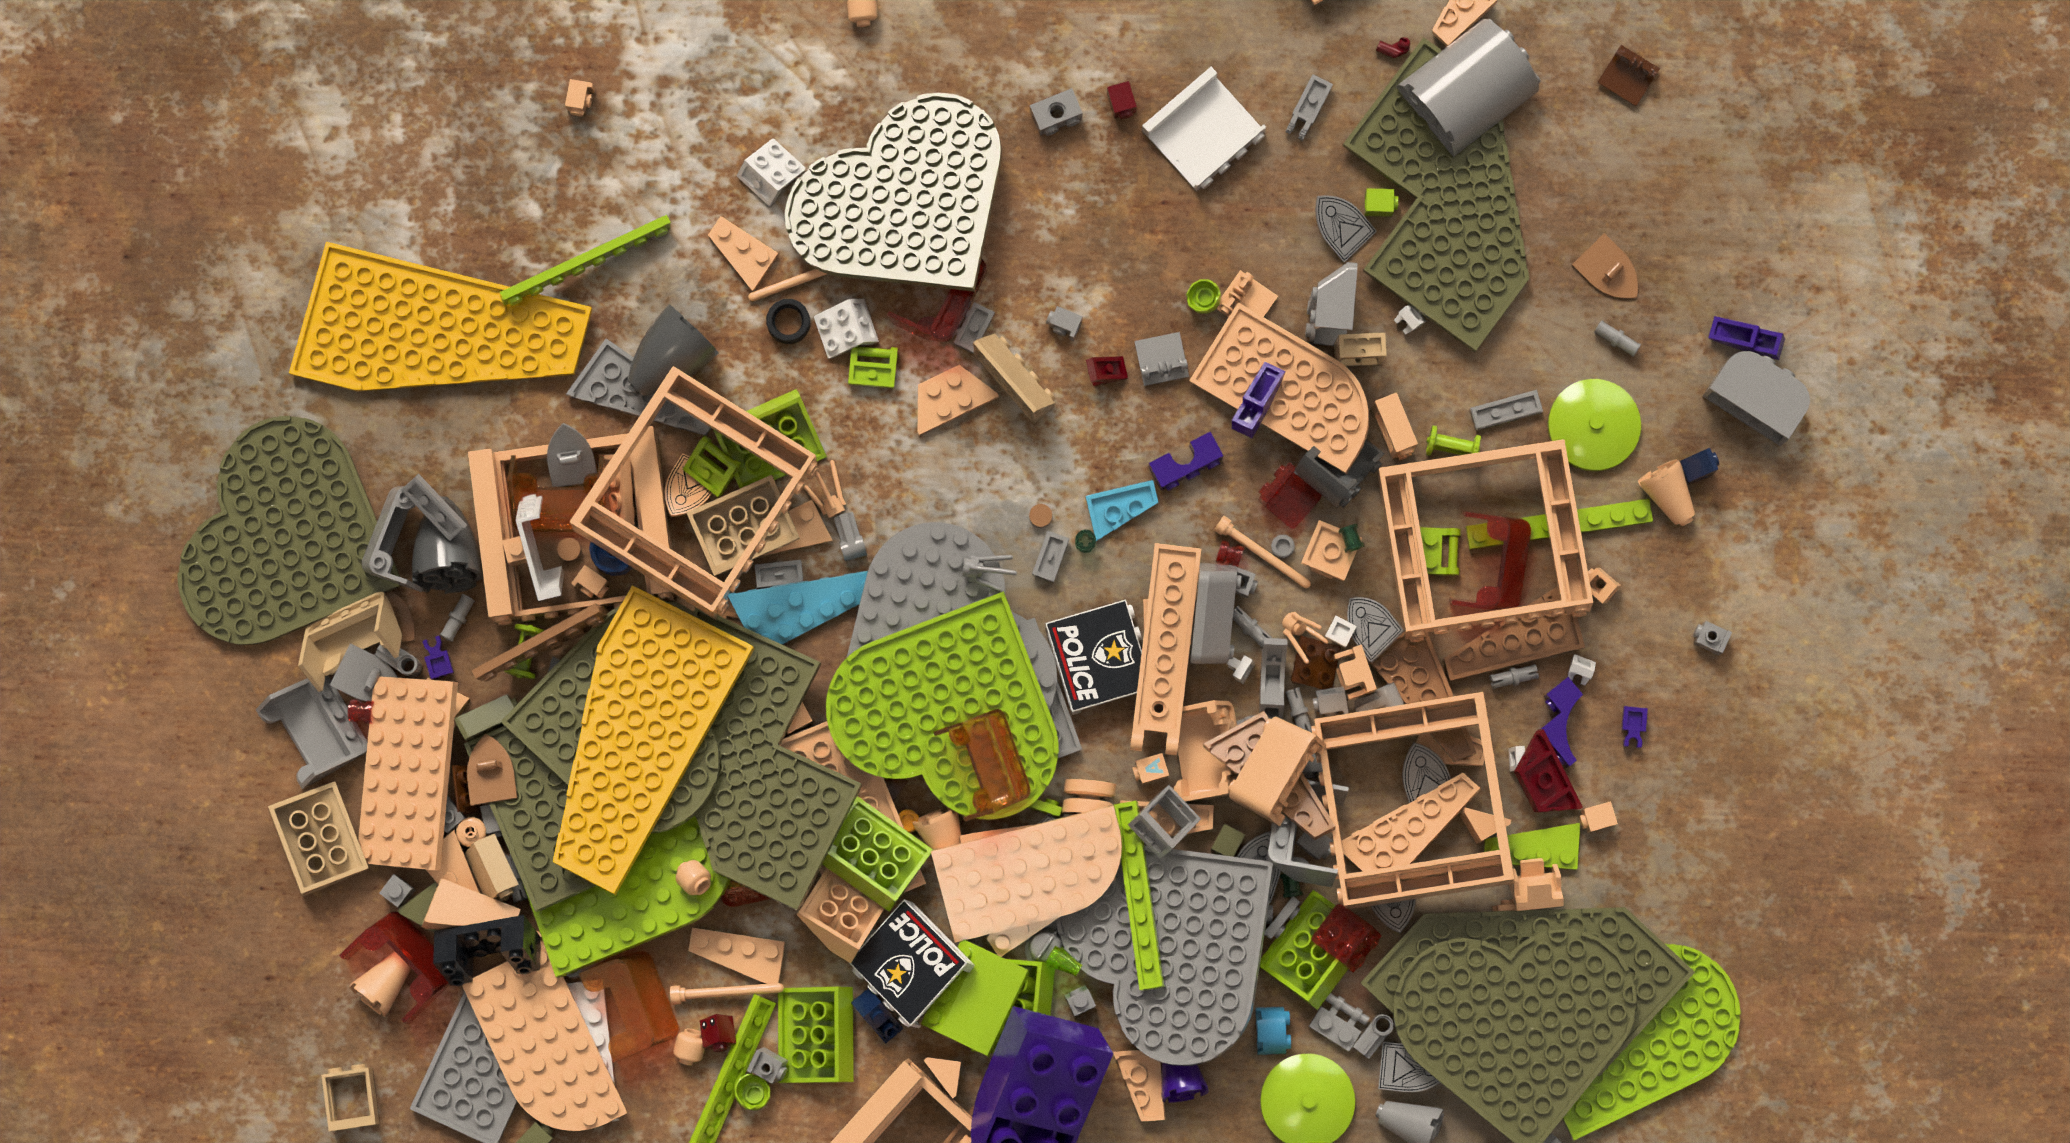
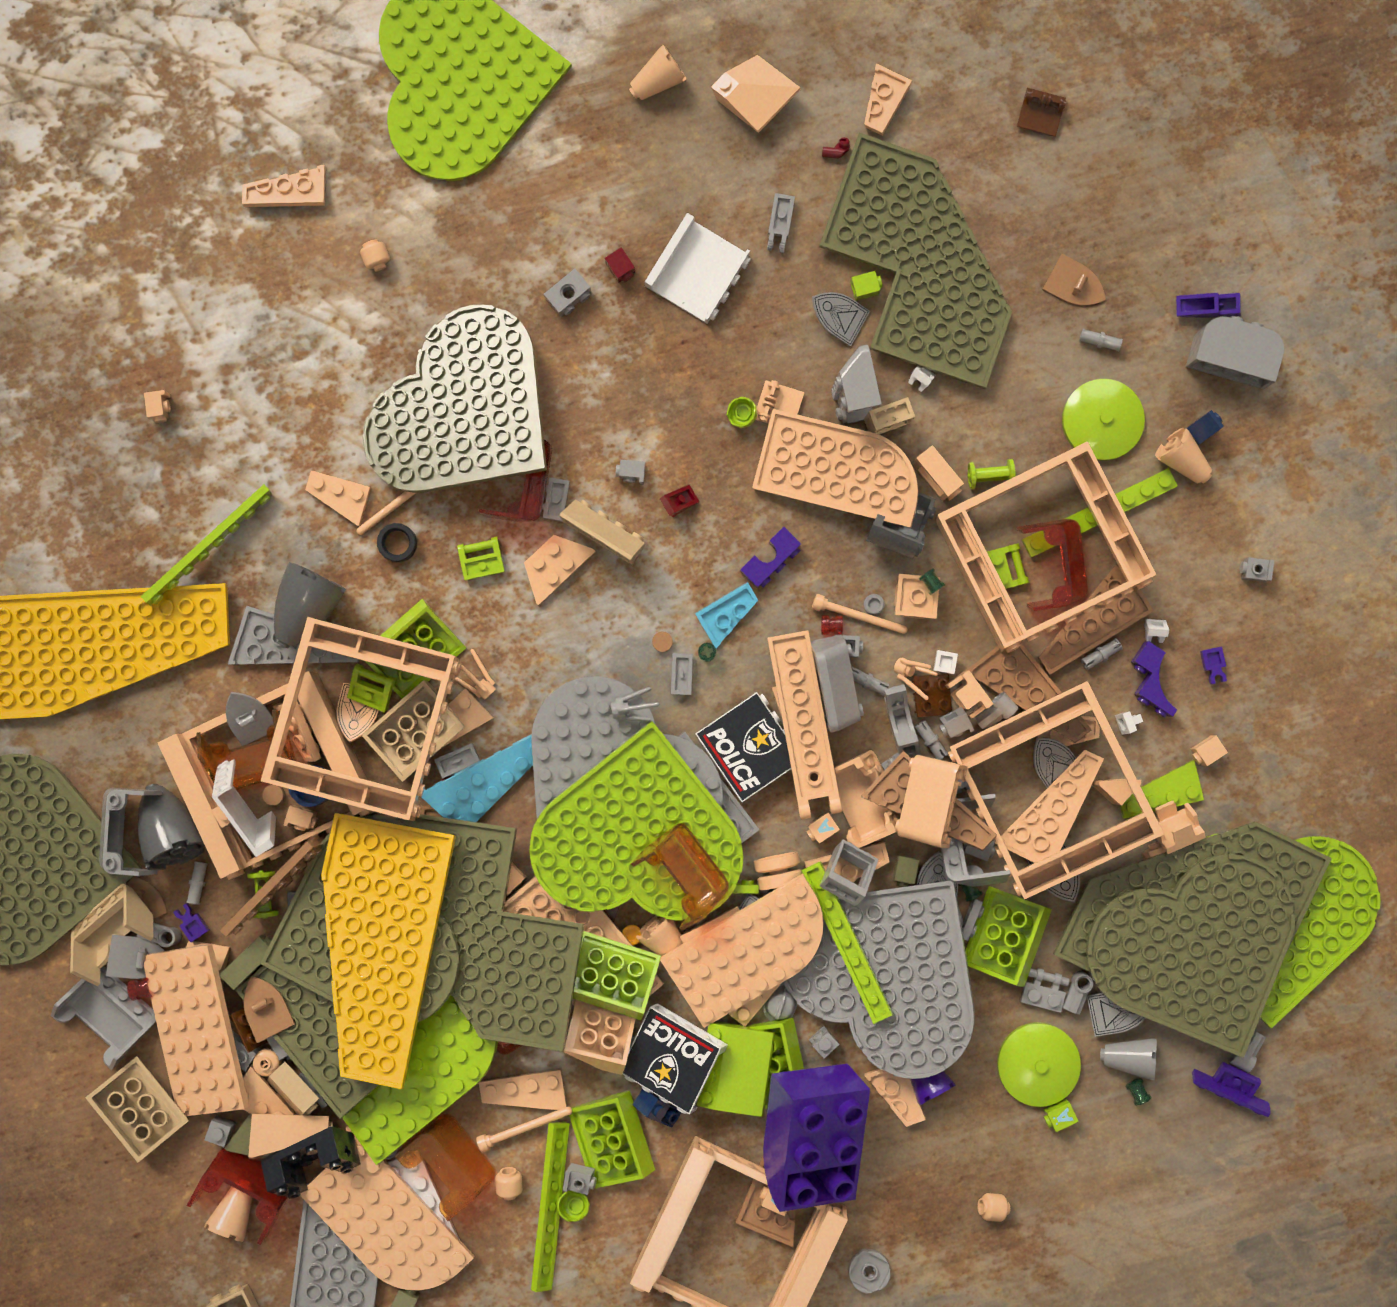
camera: 20 degrees left, 5 degrees up
light grey tile [401,474,467,541] -> none
light nougat head [676,860,711,895] -> none
dark red brick [700,1014,736,1052] -> none
white bracket [737,139,805,207] -> none
white bracket [814,299,879,358] -> none
light grey piece [834,512,867,561] -> none
light nougat slope [924,1057,962,1099] -> none
clear neon green cone [1046,946,1083,977] -> none
light grey hinge [1134,332,1189,386] -> none
white tile [1227,655,1255,684] -> none
dark purple slope [1232,362,1285,438] -> none
dark azure cylinder [1255,1007,1291,1055] -> none
clear red bracket [1258,462,1322,529] -> none
clear red bracket [1312,904,1382,973] -> none
light grey shield [1347,597,1404,663] -> none
light grey cylinder [1396,19,1541,157] -> none
light grey tile [1469,390,1543,431] -> none
dark red wing [1514,729,1583,812] -> none
light nougat brick [1588,568,1622,604] -> none

